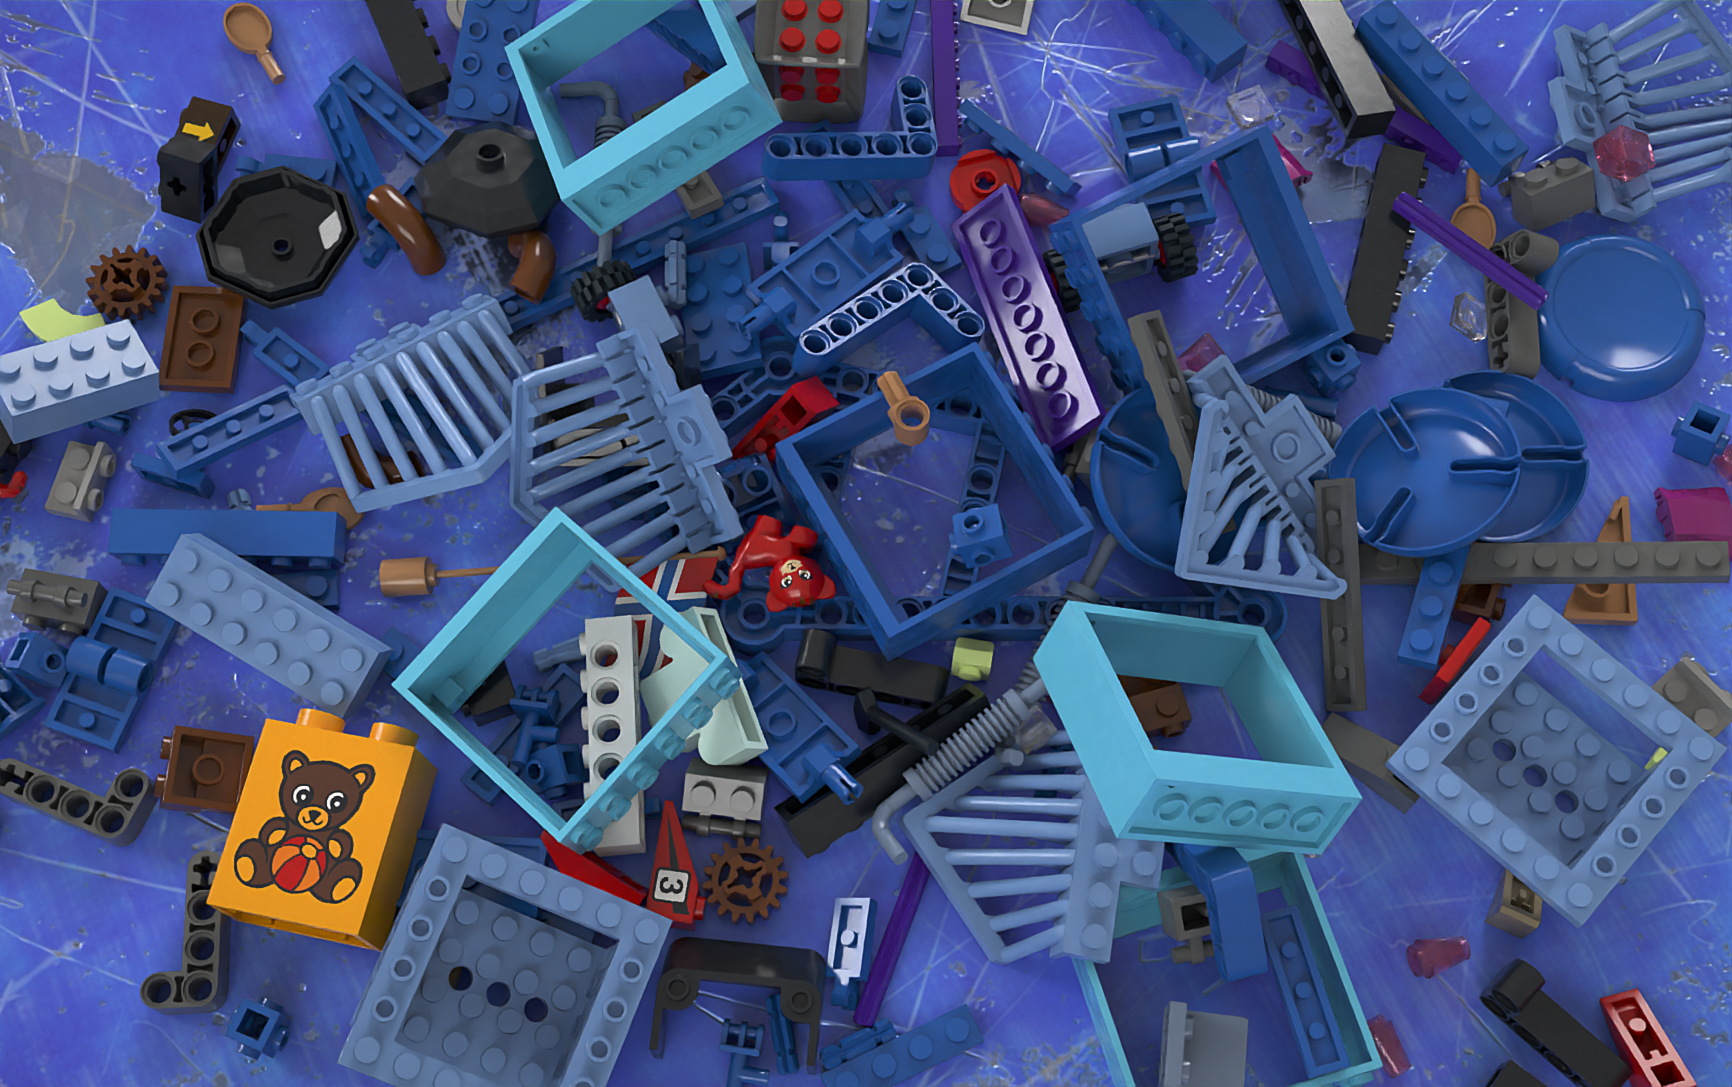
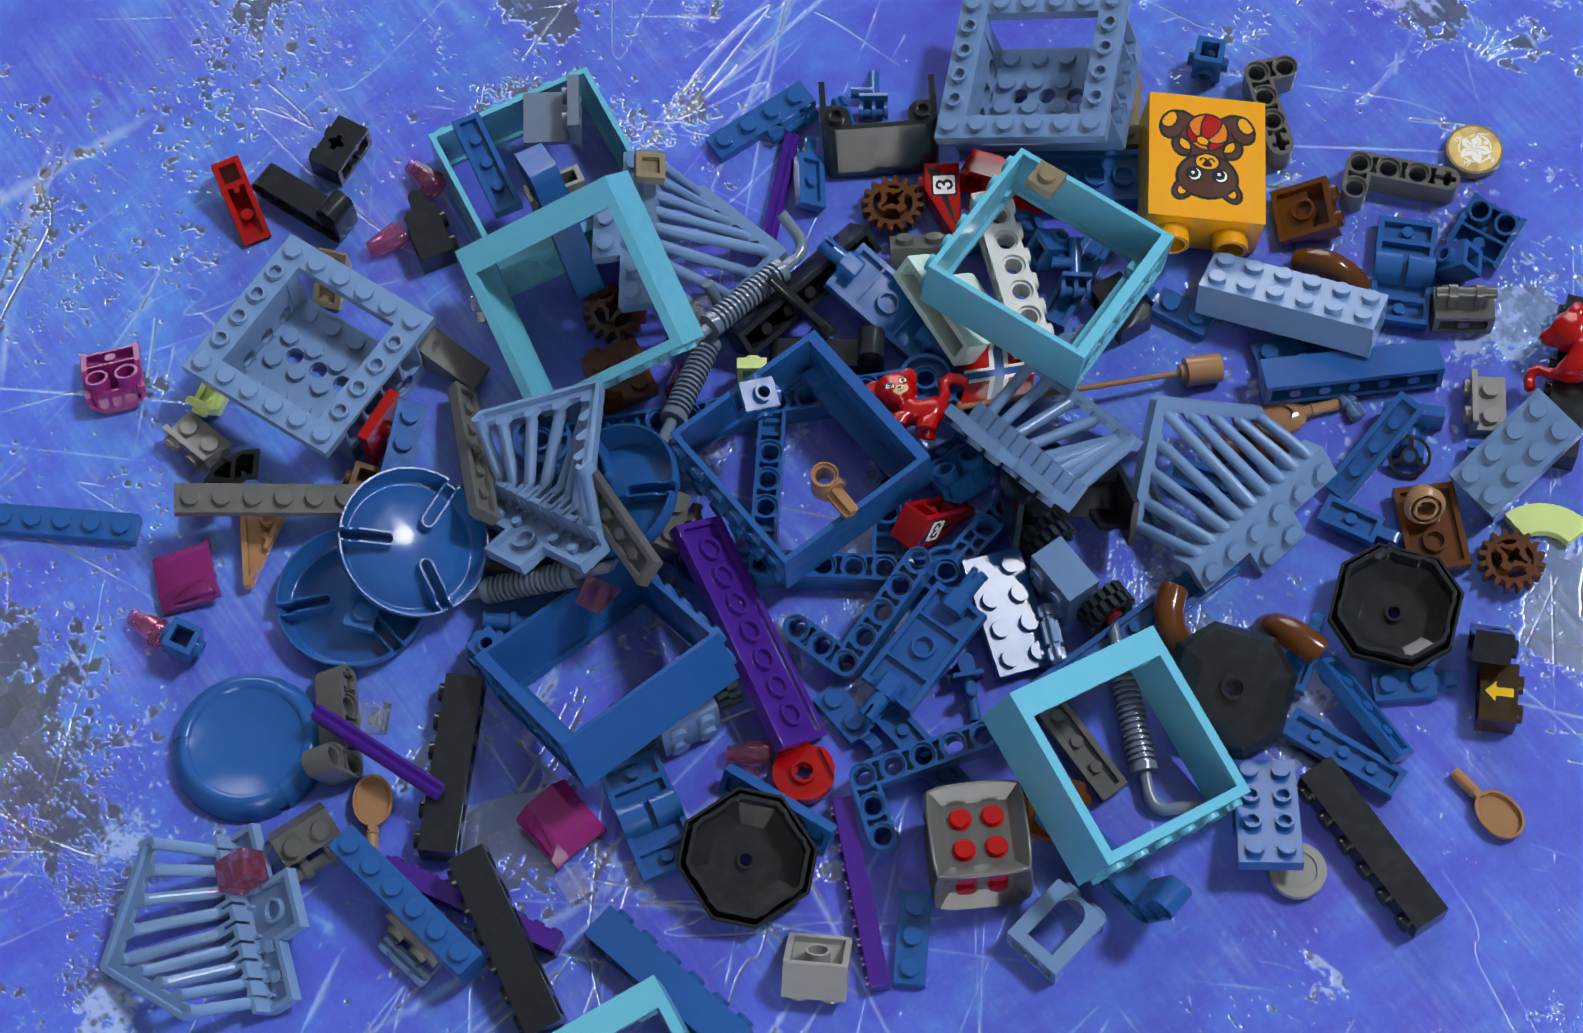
camera: 175 degrees right, 5 degrees down
none -> black brick [189,445,260,483]
none -> black hinge [403,189,459,275]
none -> dark tan tile [634,151,666,185]
none -> black rock [676,786,818,929]
none -> dark tan plate [1025,160,1067,200]
none -> reddish brown cylinder [1291,248,1371,289]
none -> medium nougat cone [1404,484,1446,524]

